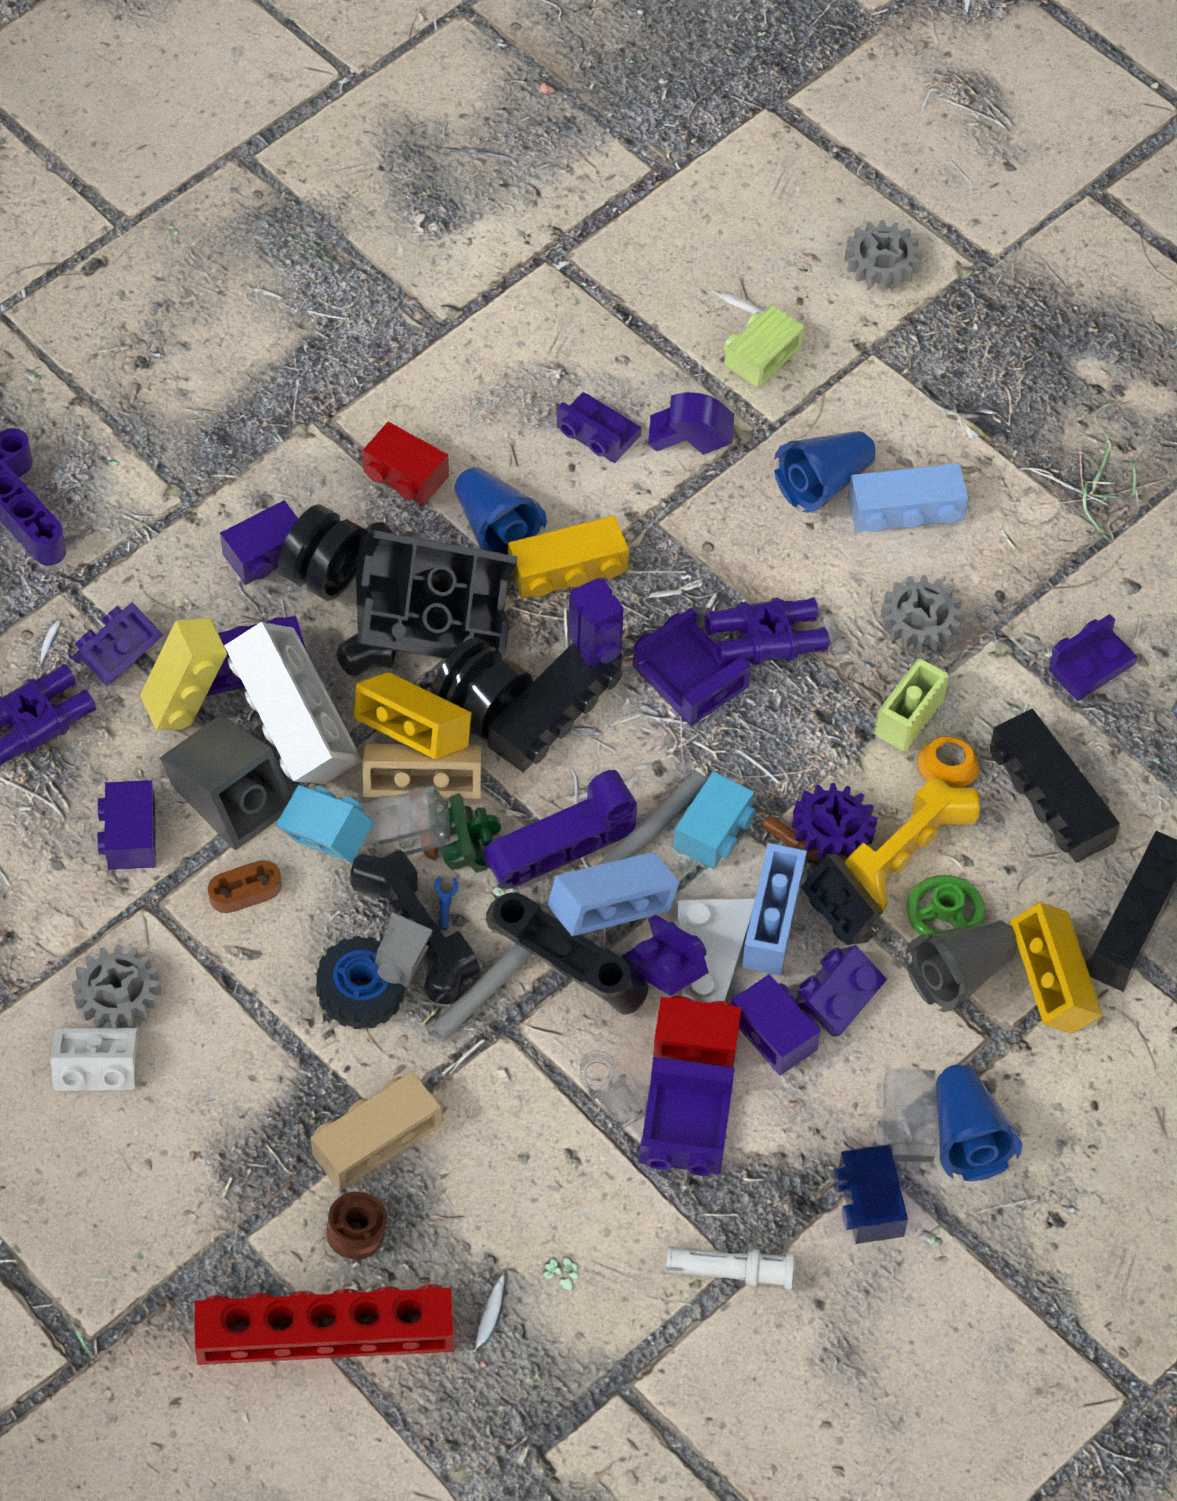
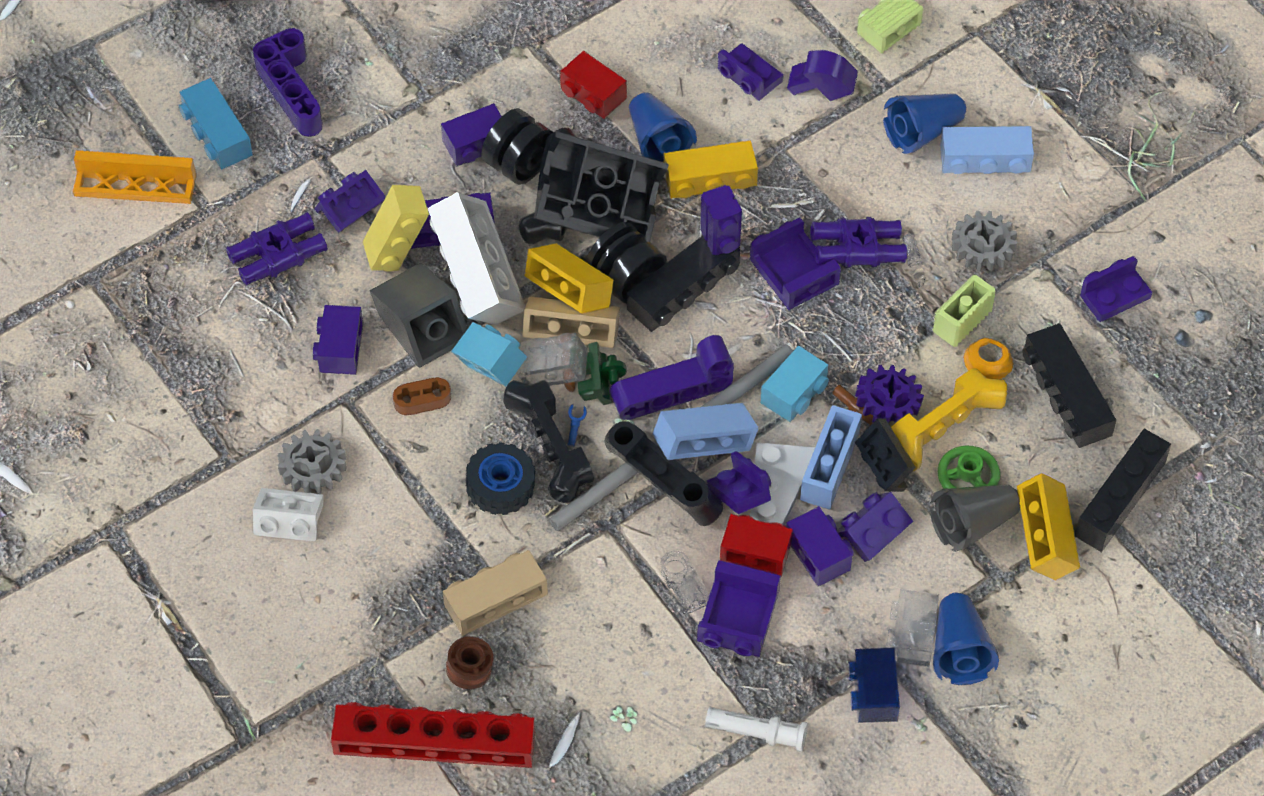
camera: 10 degrees right, 0 degrees up
light grey window [375,912,432,987] -> none

